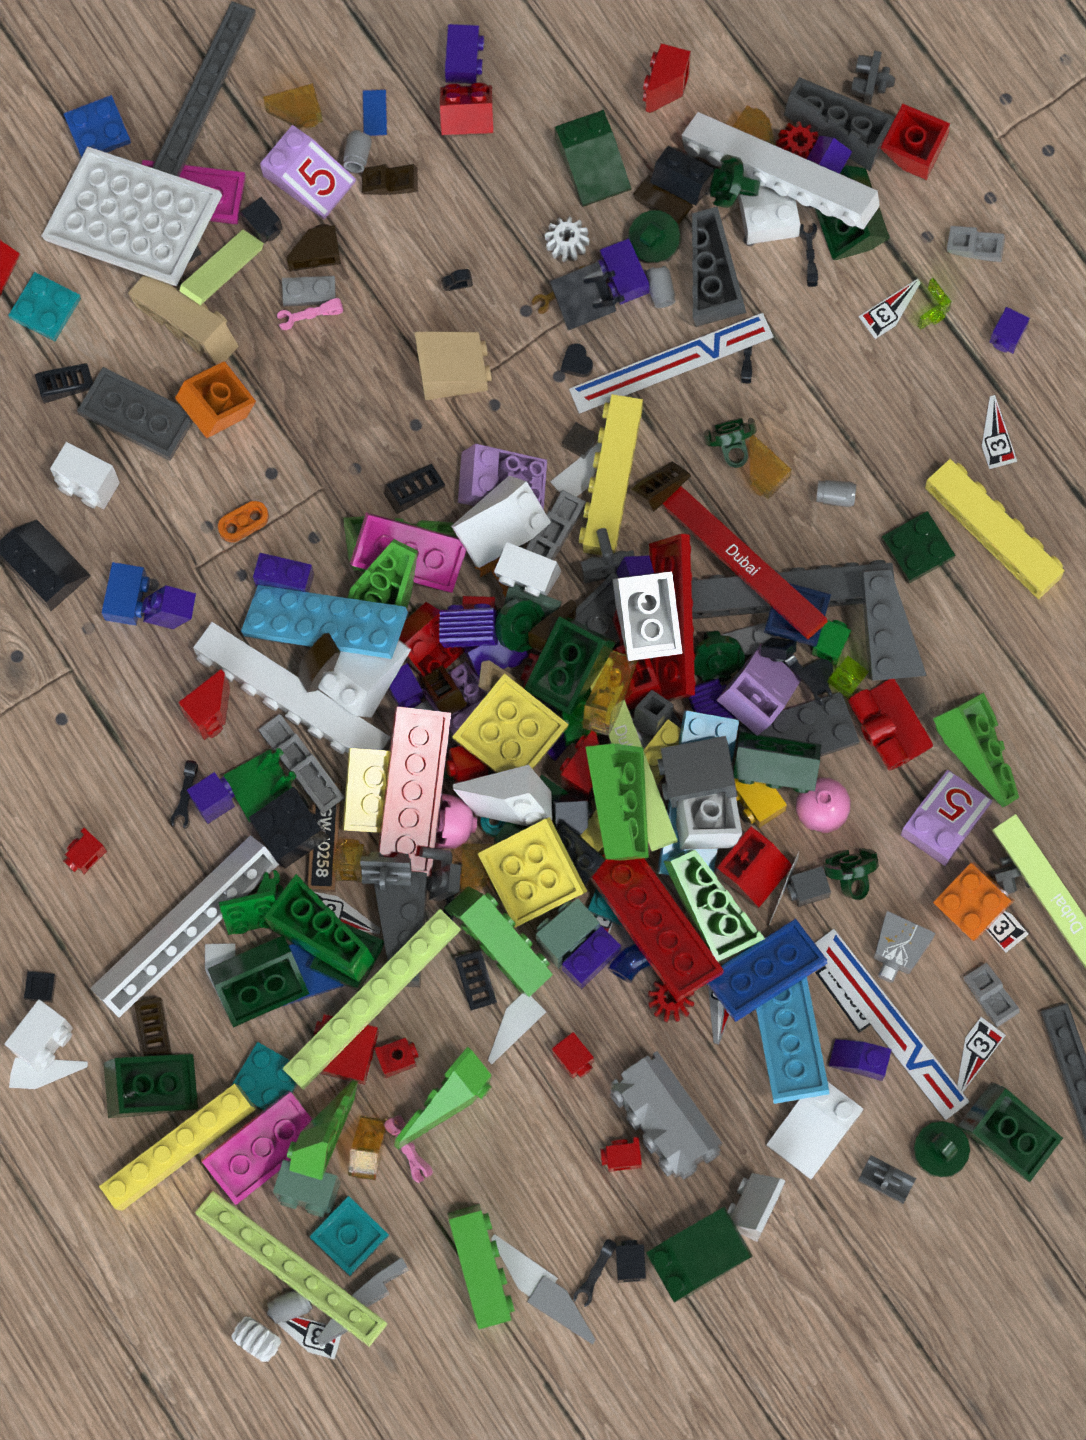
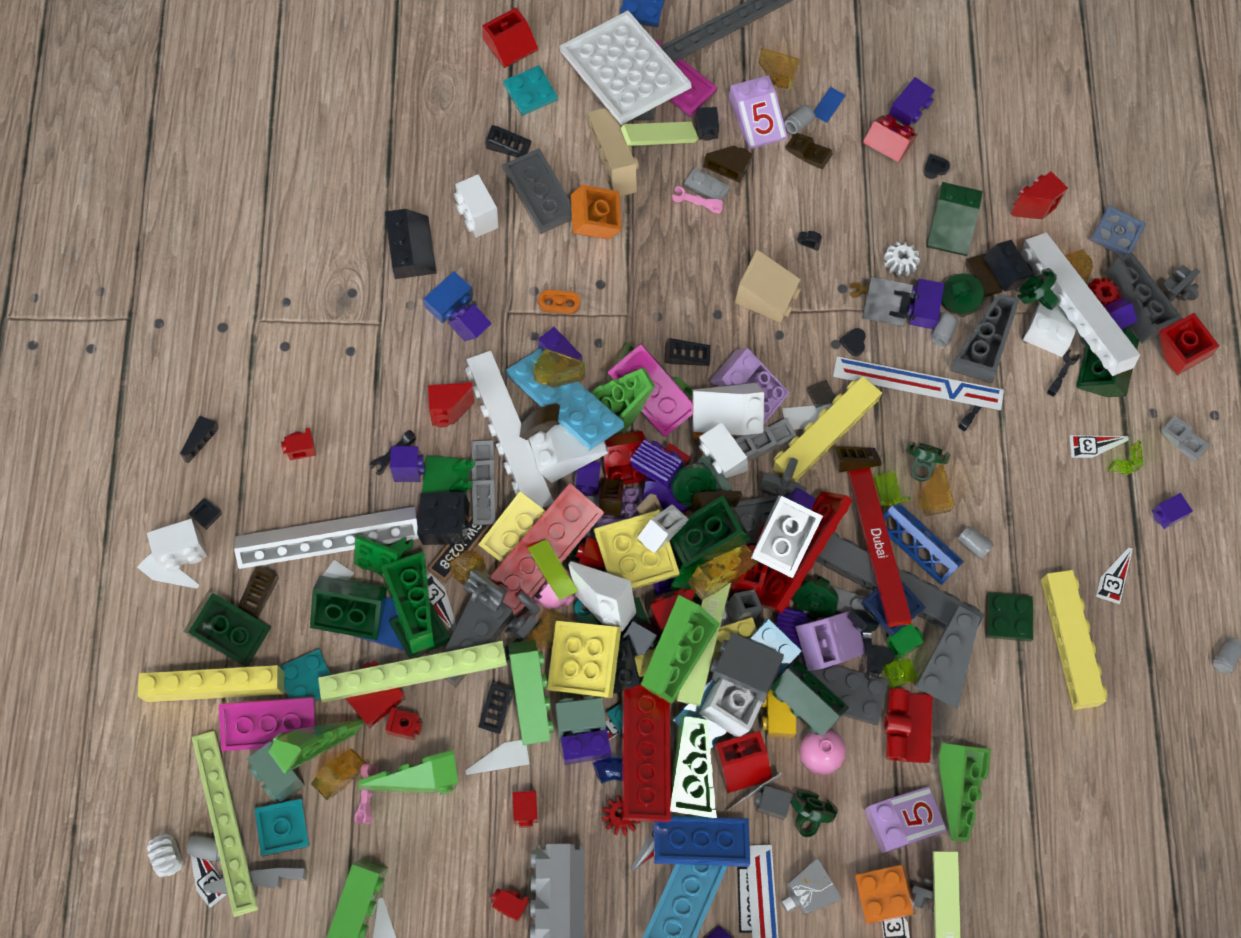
camera: 25 degrees right, 5 degrees down
none -> lime sticker [528,539,578,601]
none -> clear yellow slope [533,348,585,388]
none -> white slope [638,505,689,553]
none -> clear neon green bracket [874,471,911,506]
none -> blue fence [883,501,964,585]
none -> black tile [923,154,950,179]
none -> sand blue piece [1091,205,1146,256]

